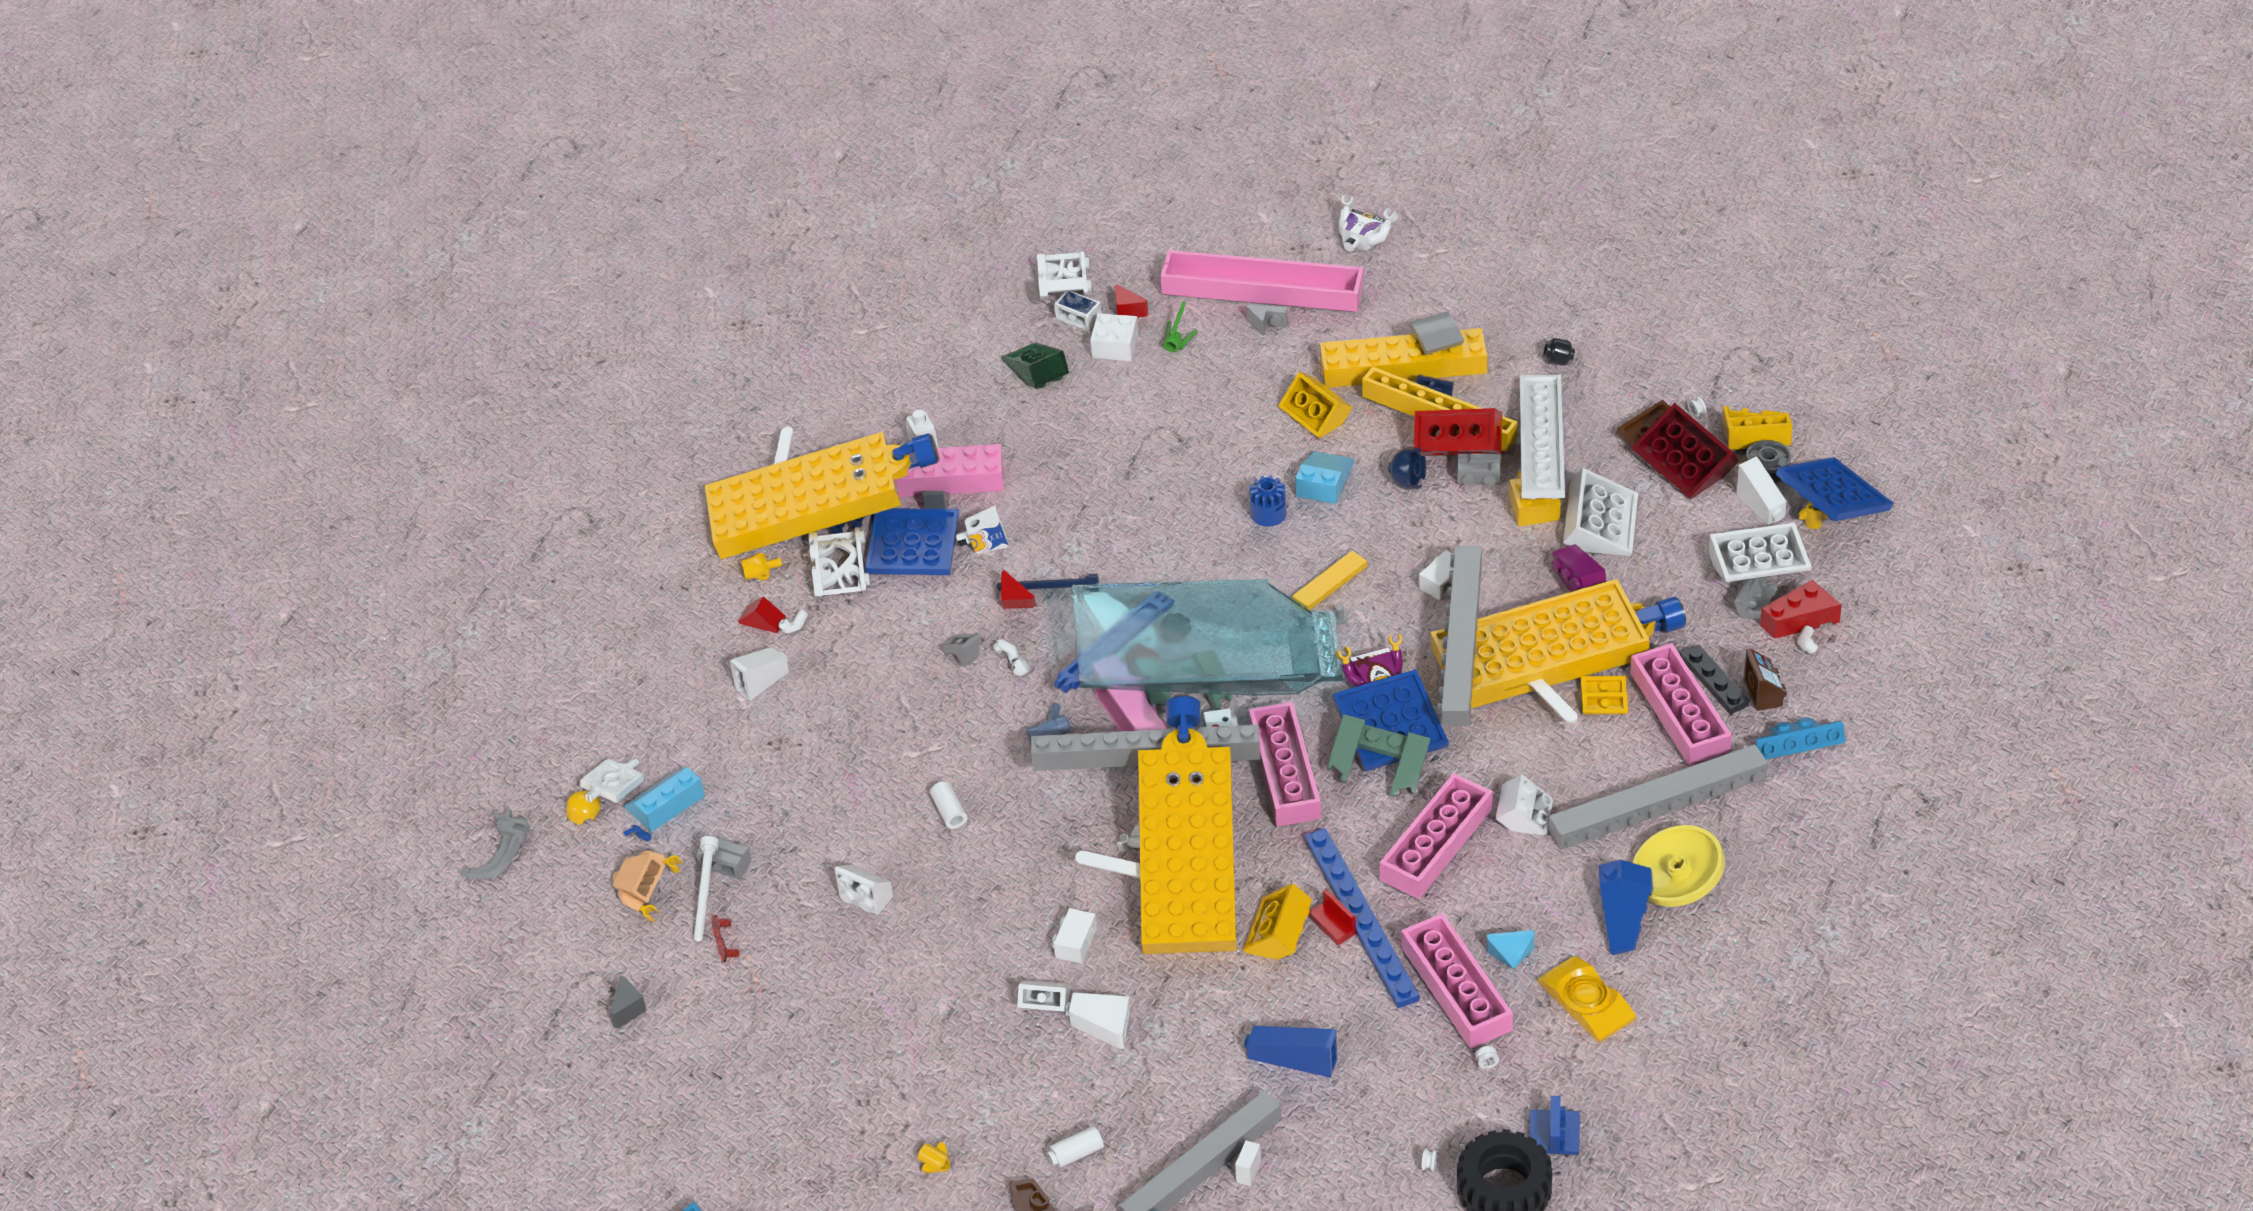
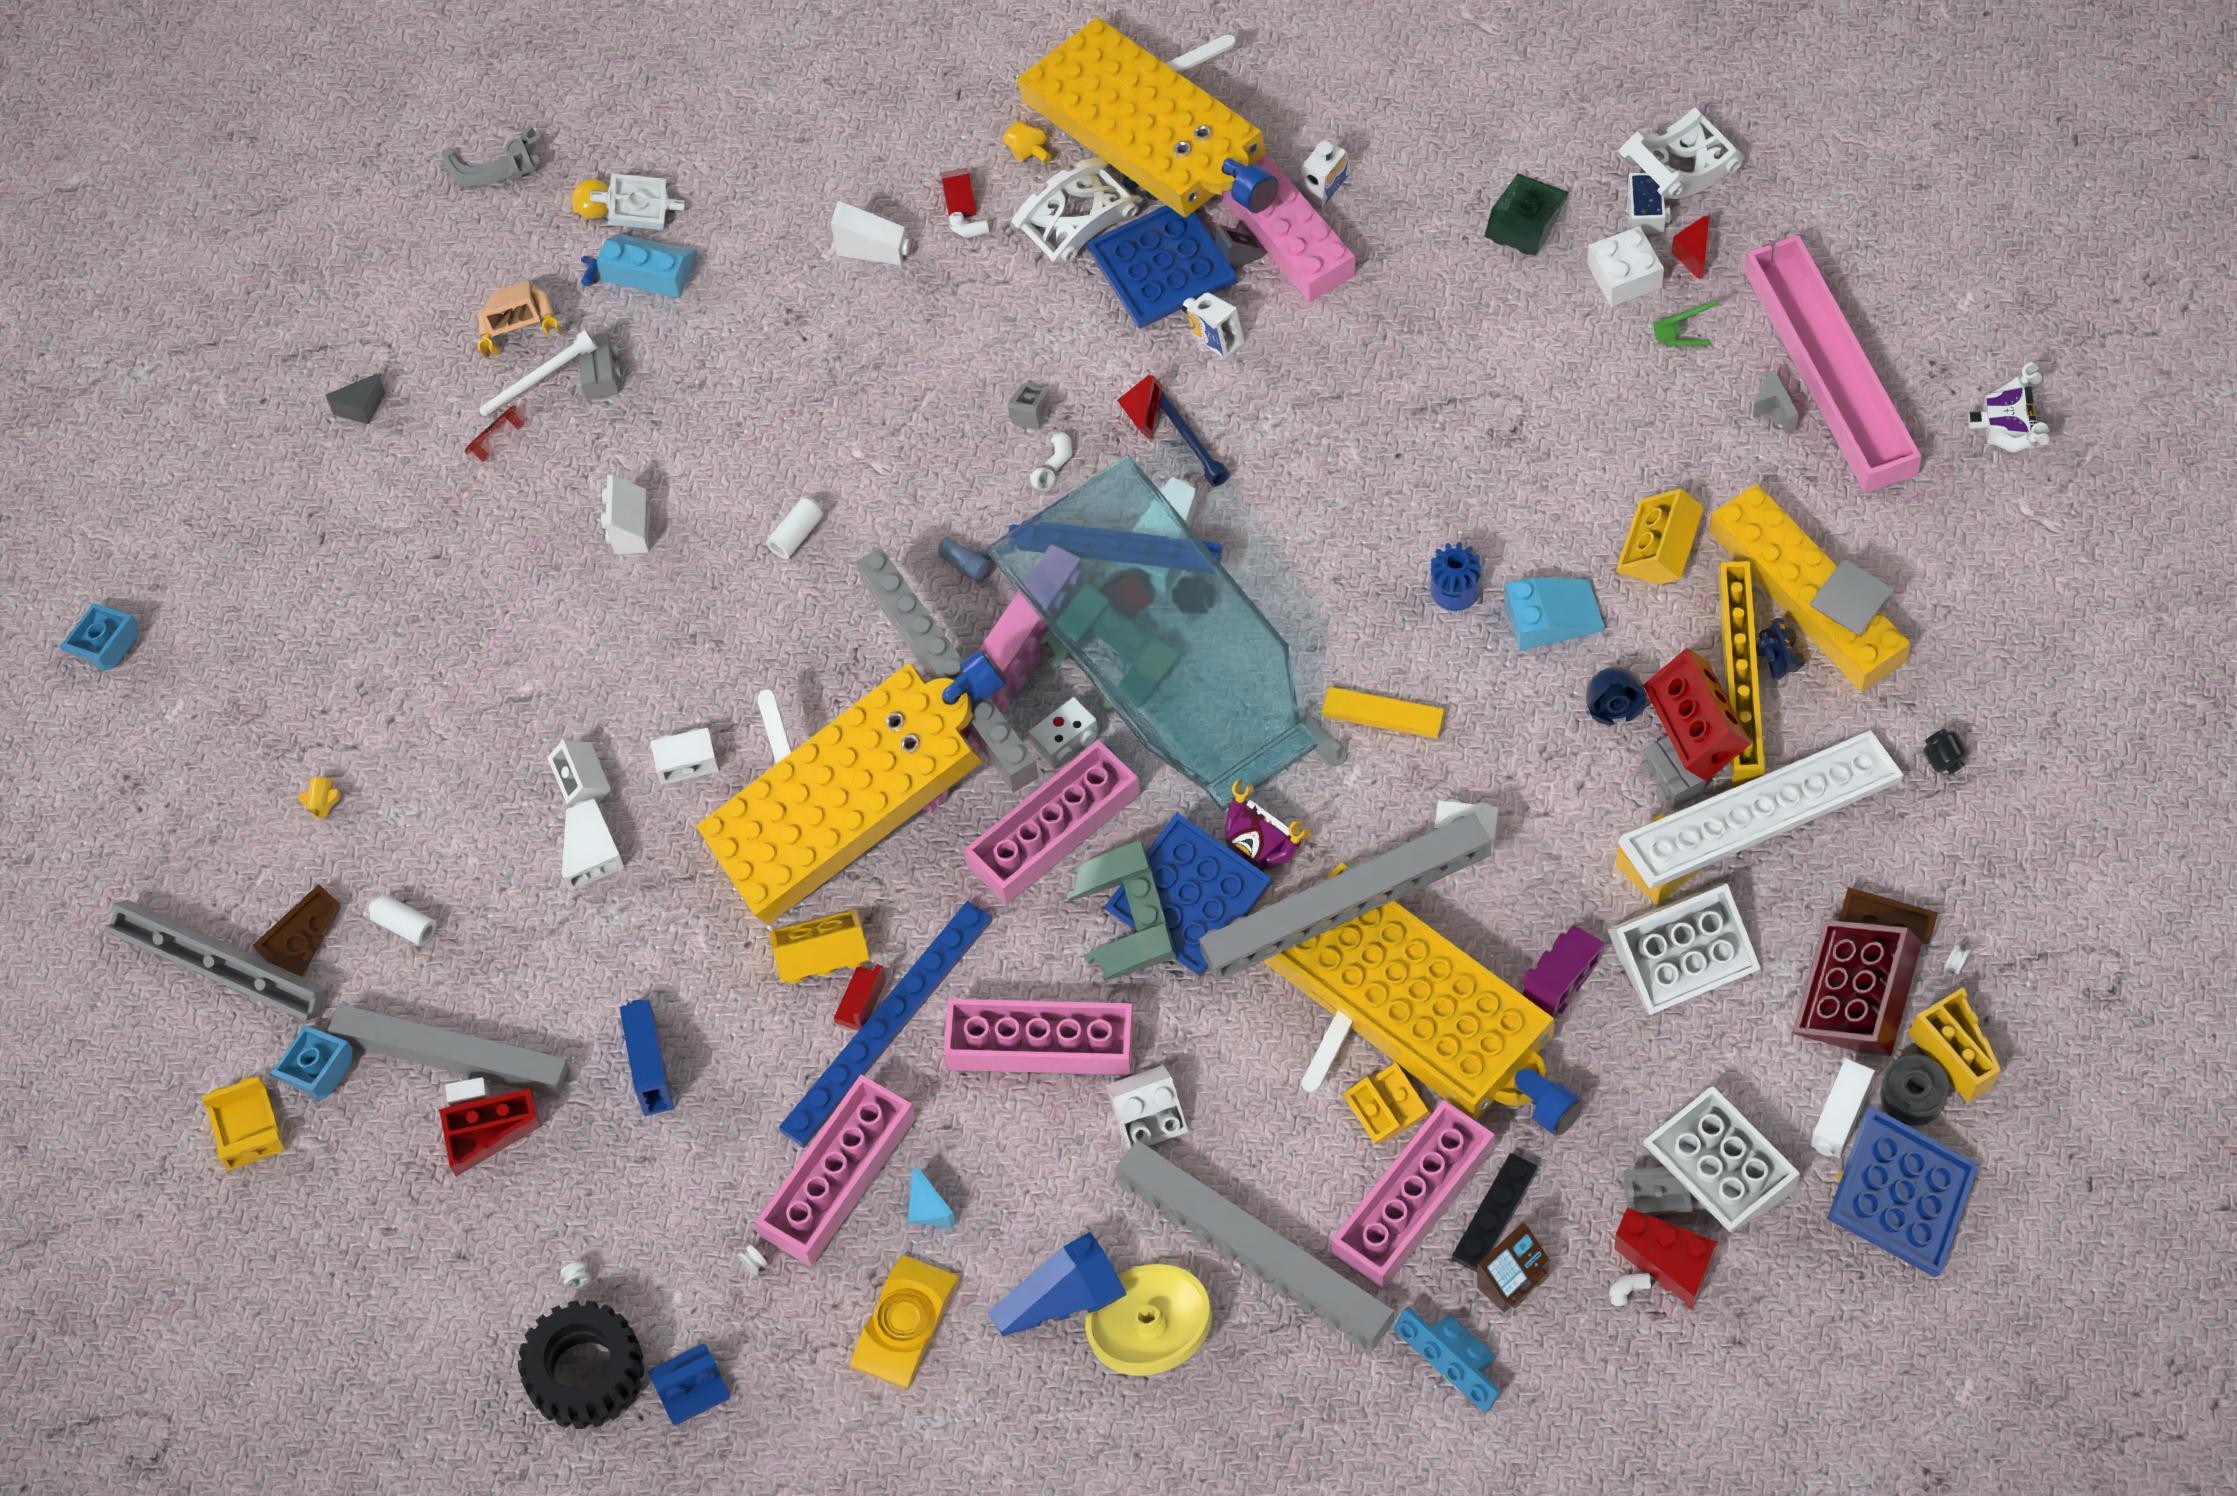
camera: 60 degrees right, 15 degrees up
none -> red wedge [439,1088,541,1177]

